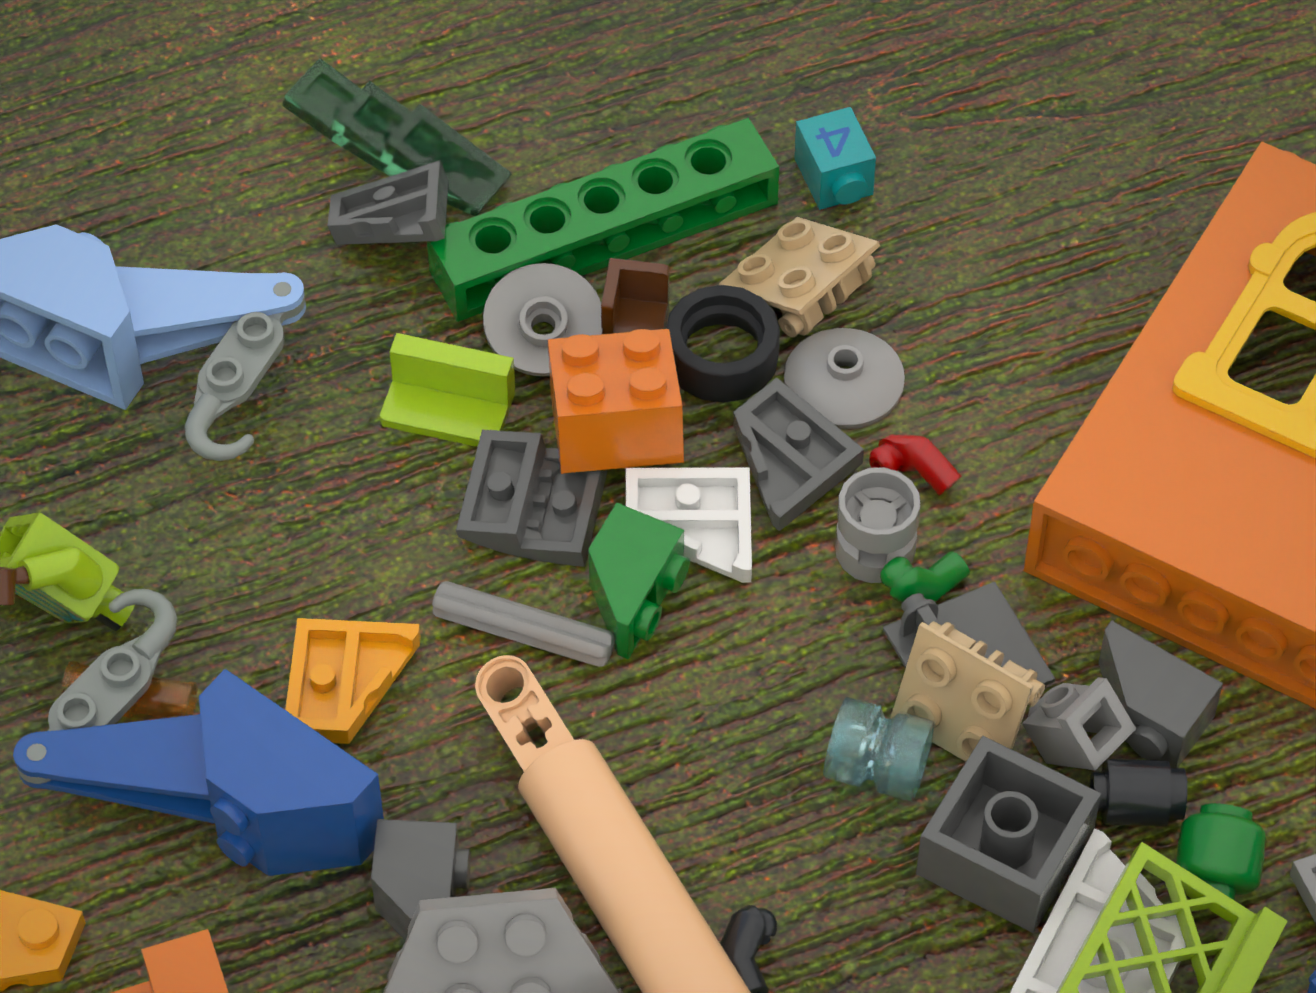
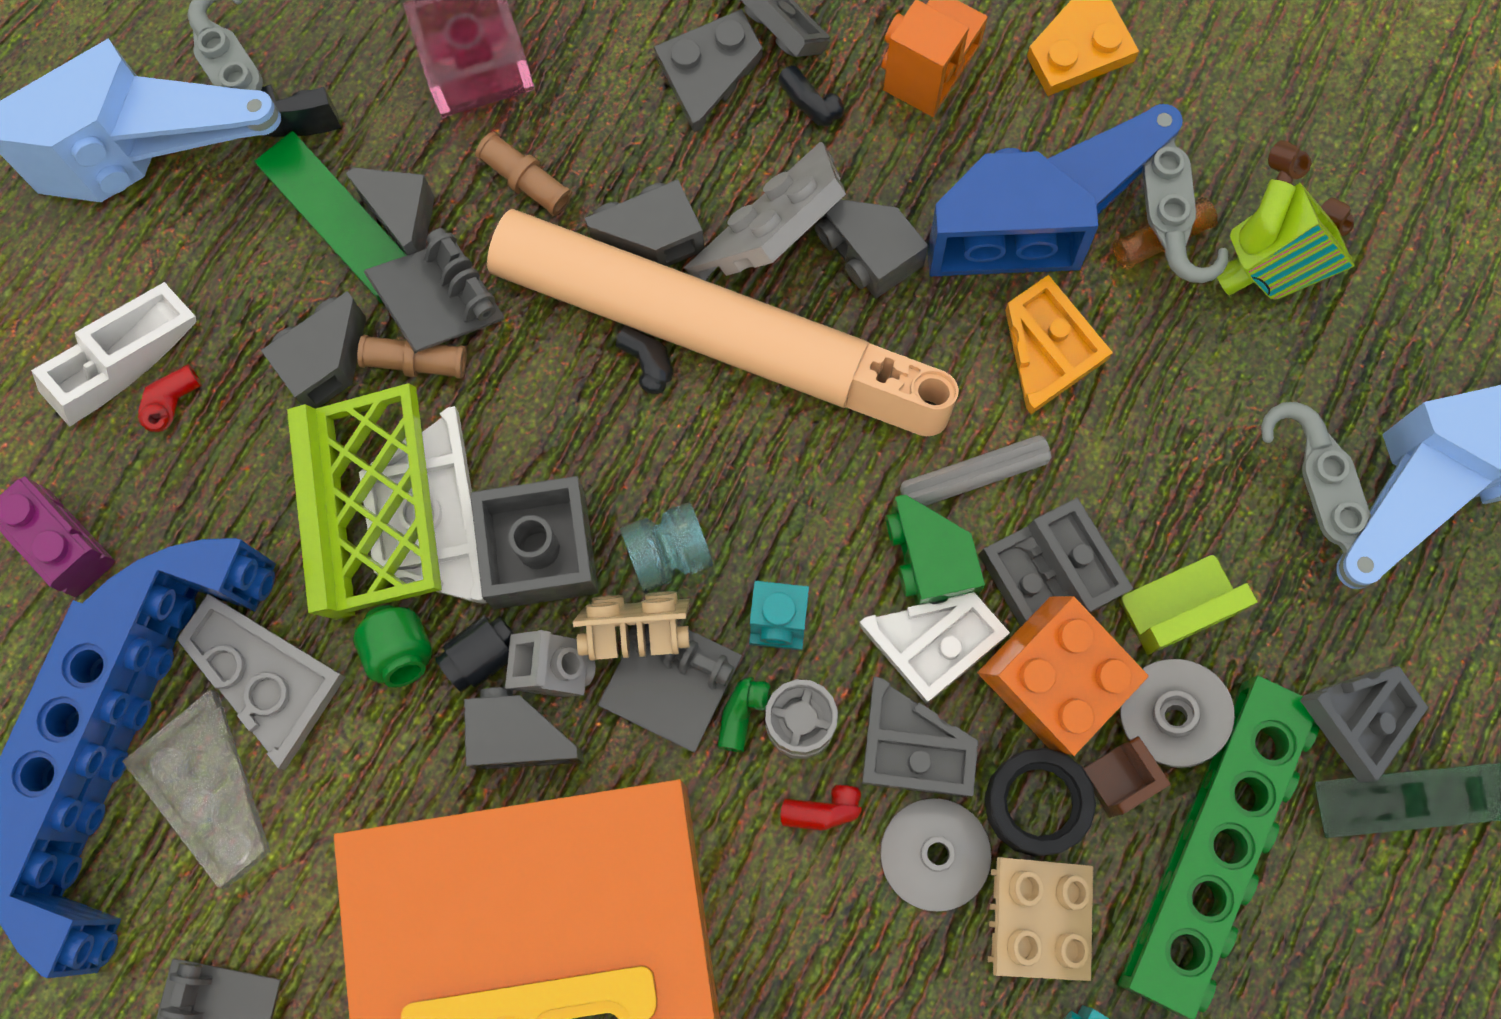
camera: 145 degrees right, 20 degrees up
none -> teal brick [749,581,809,651]

